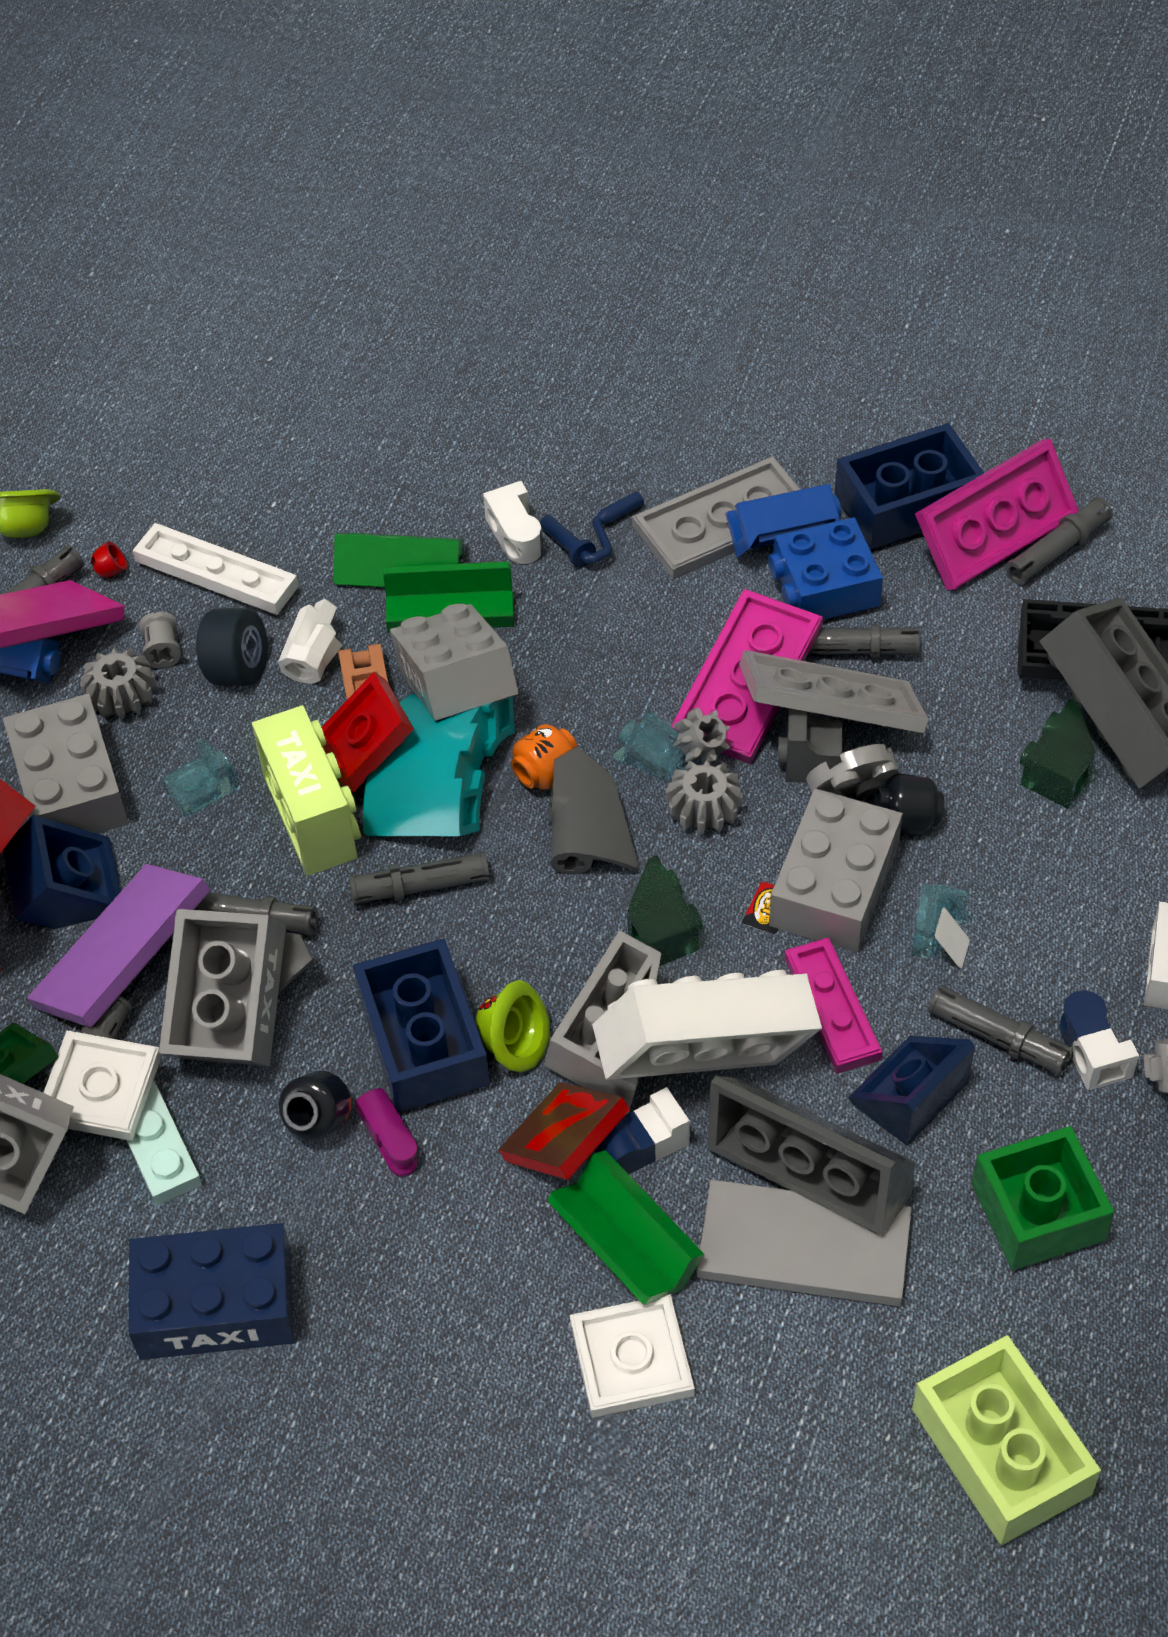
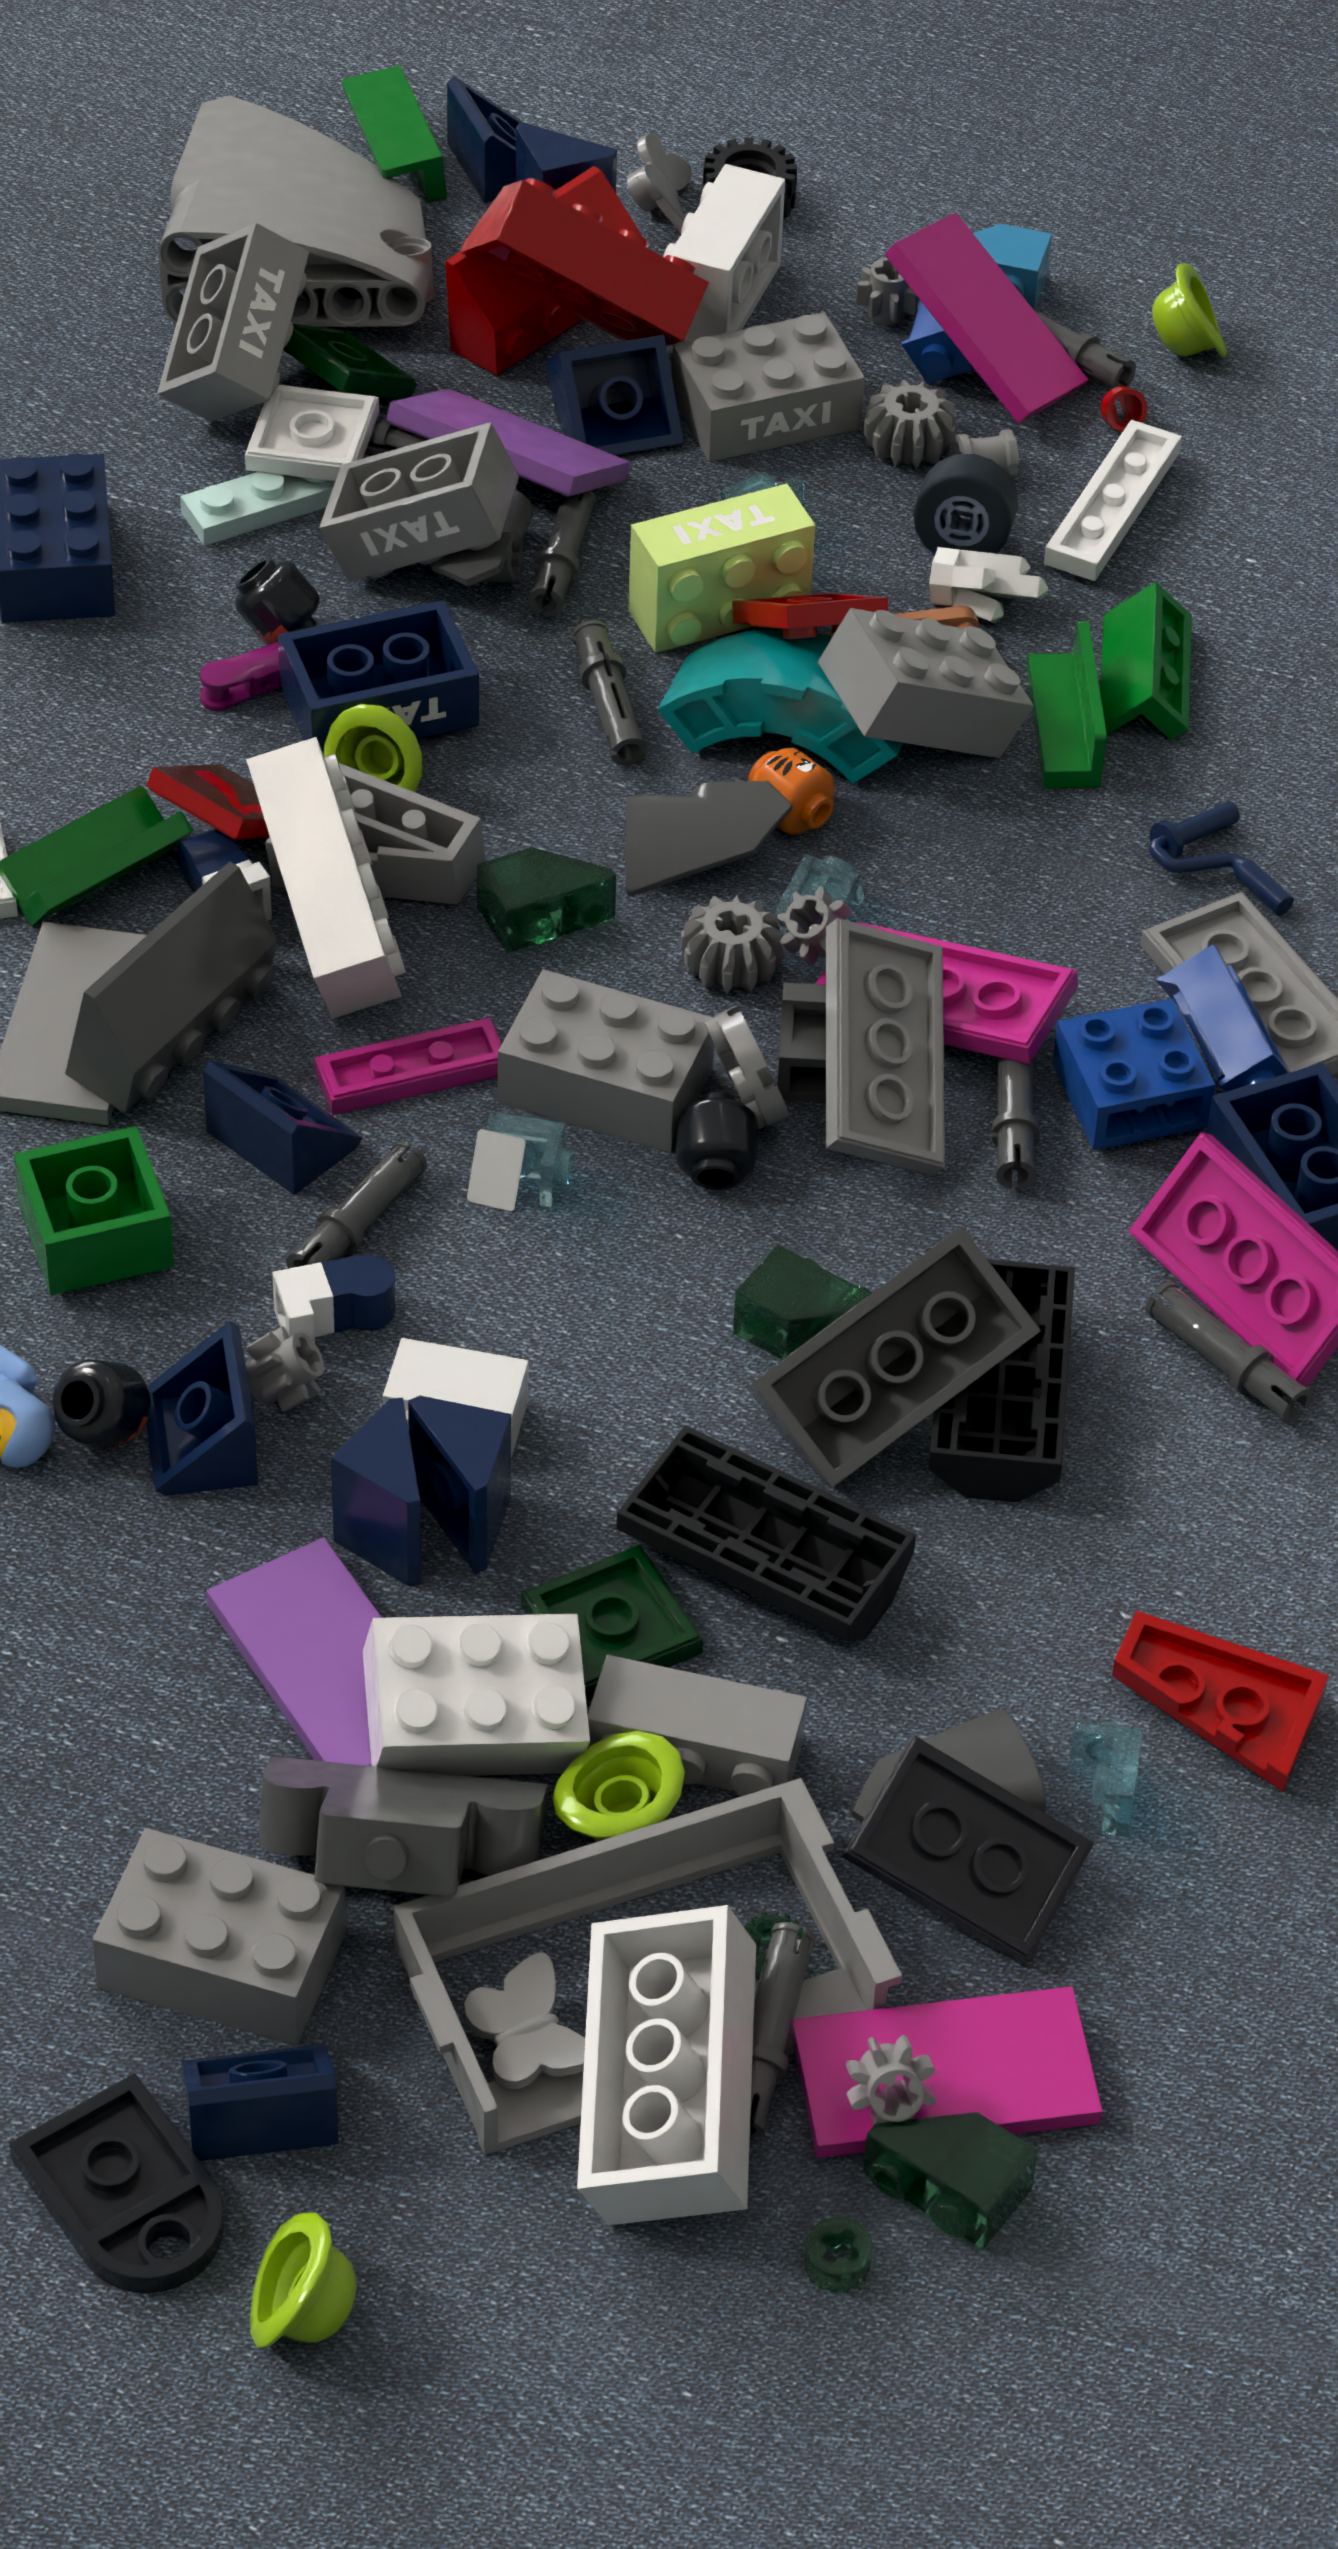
camera: 85 degrees right, 5 degrees down
white leg [483,481,542,564] -> none

